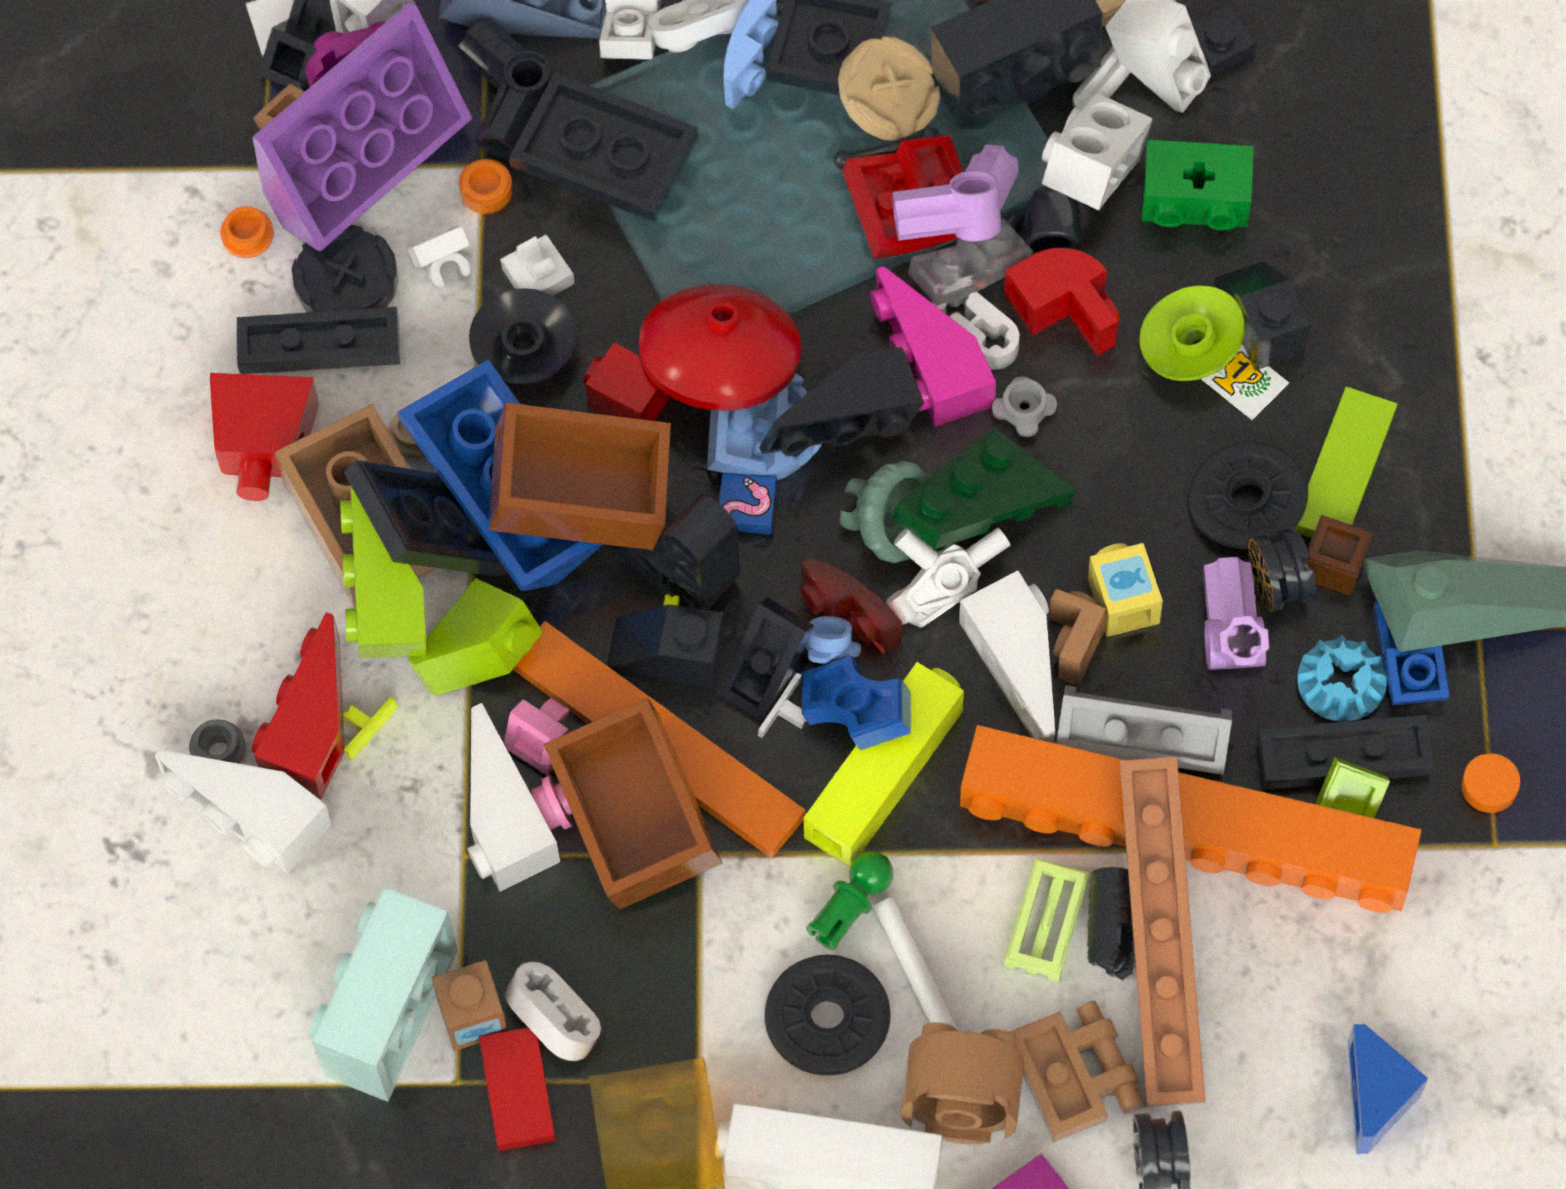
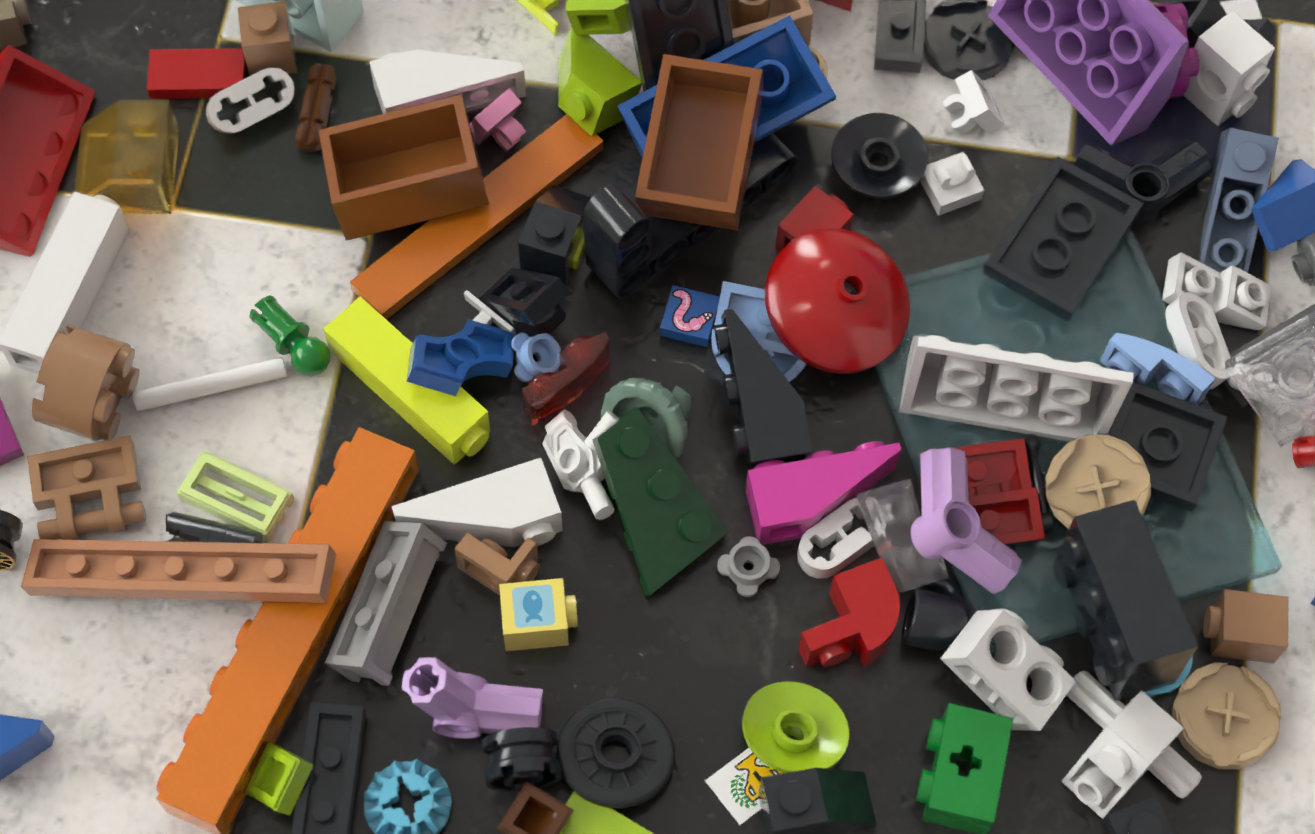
camera: 95 degrees right, 0 degrees up
orange tile [459,159,513,214] -> none
black wheel [764,955,891,1076] -> none
none -> reddish brown axle [295,64,337,153]
none -> white slope [899,335,1134,442]

